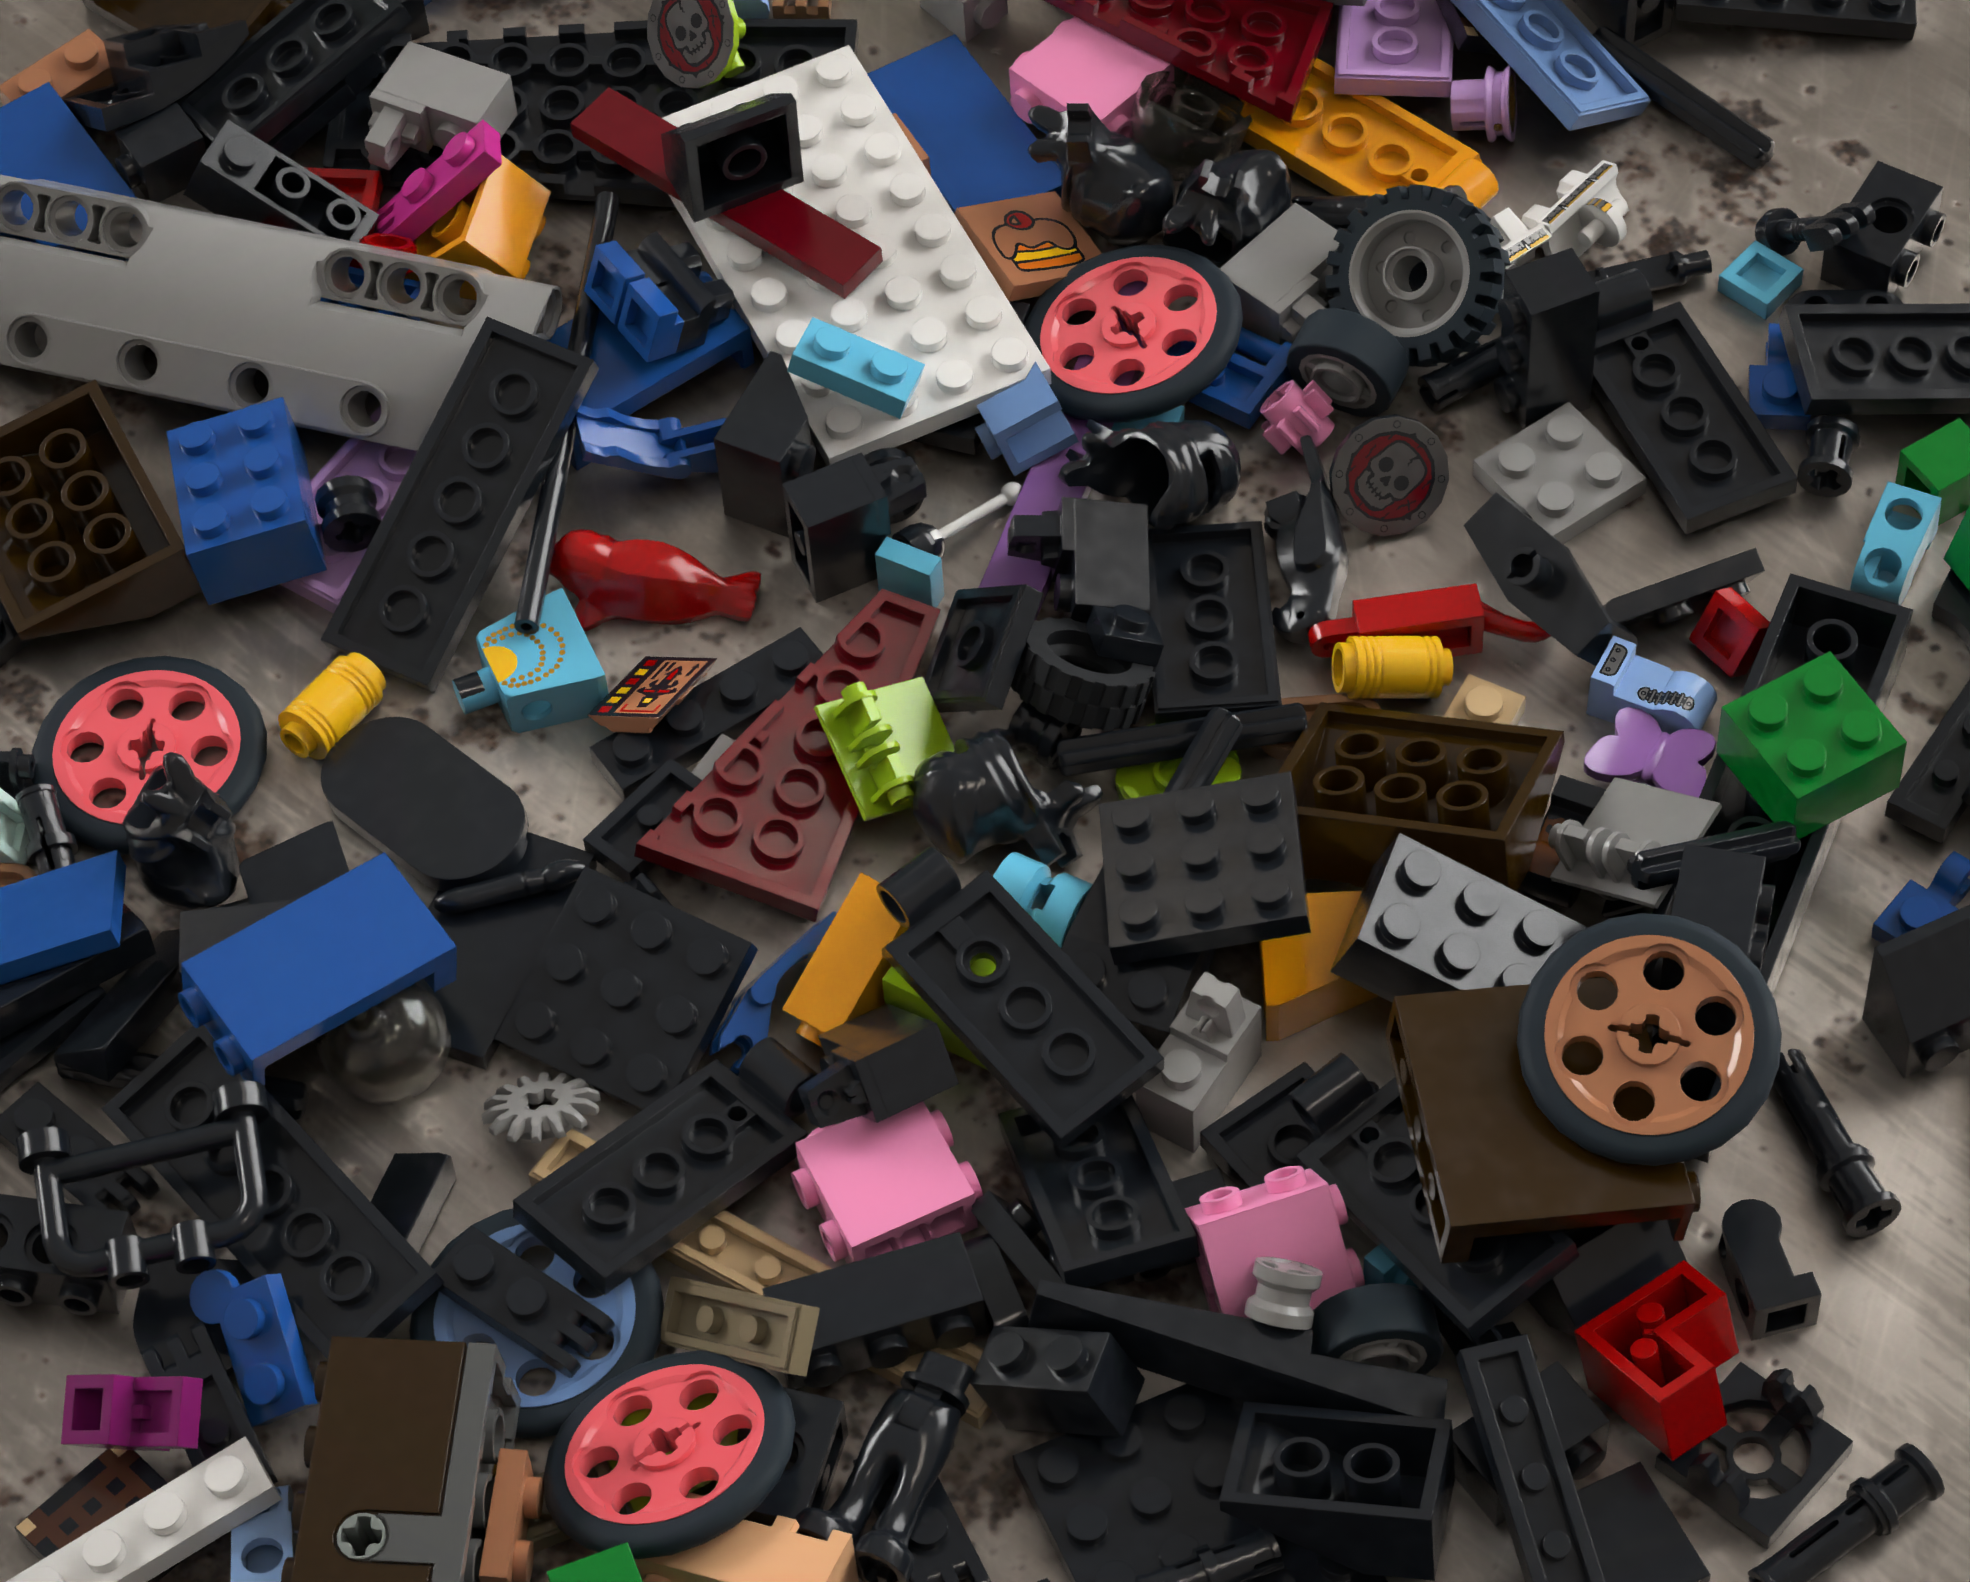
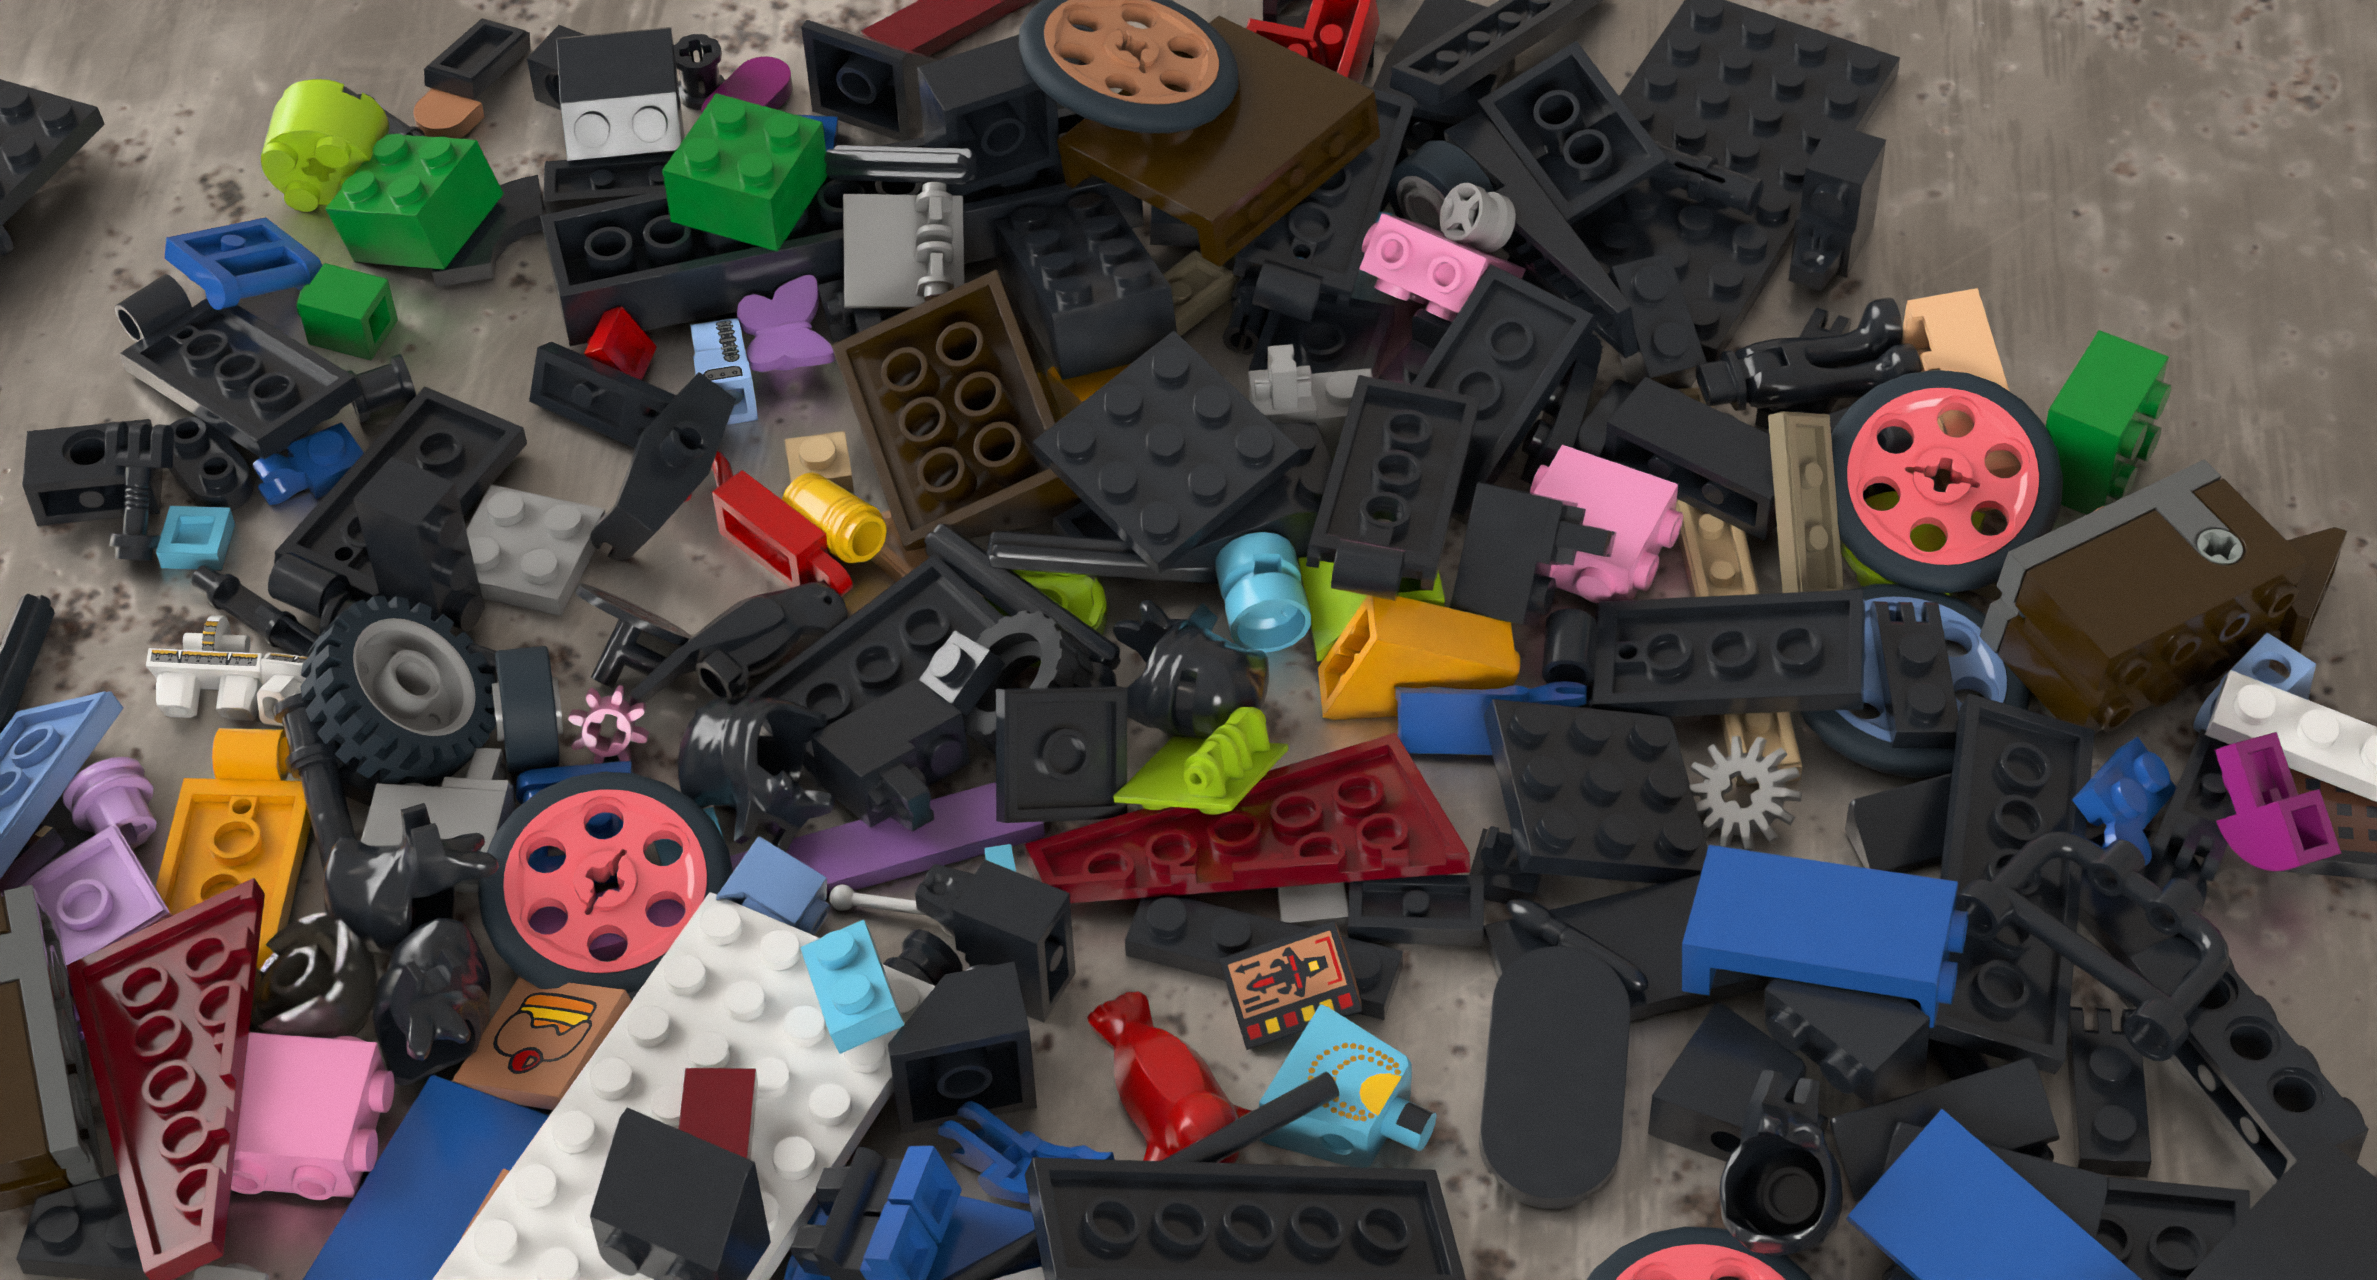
camera: 130 degrees left, 5 degrees down
yellow head [278,652,386,760] -> none
medium azure leg [1850,481,1942,606] -> none

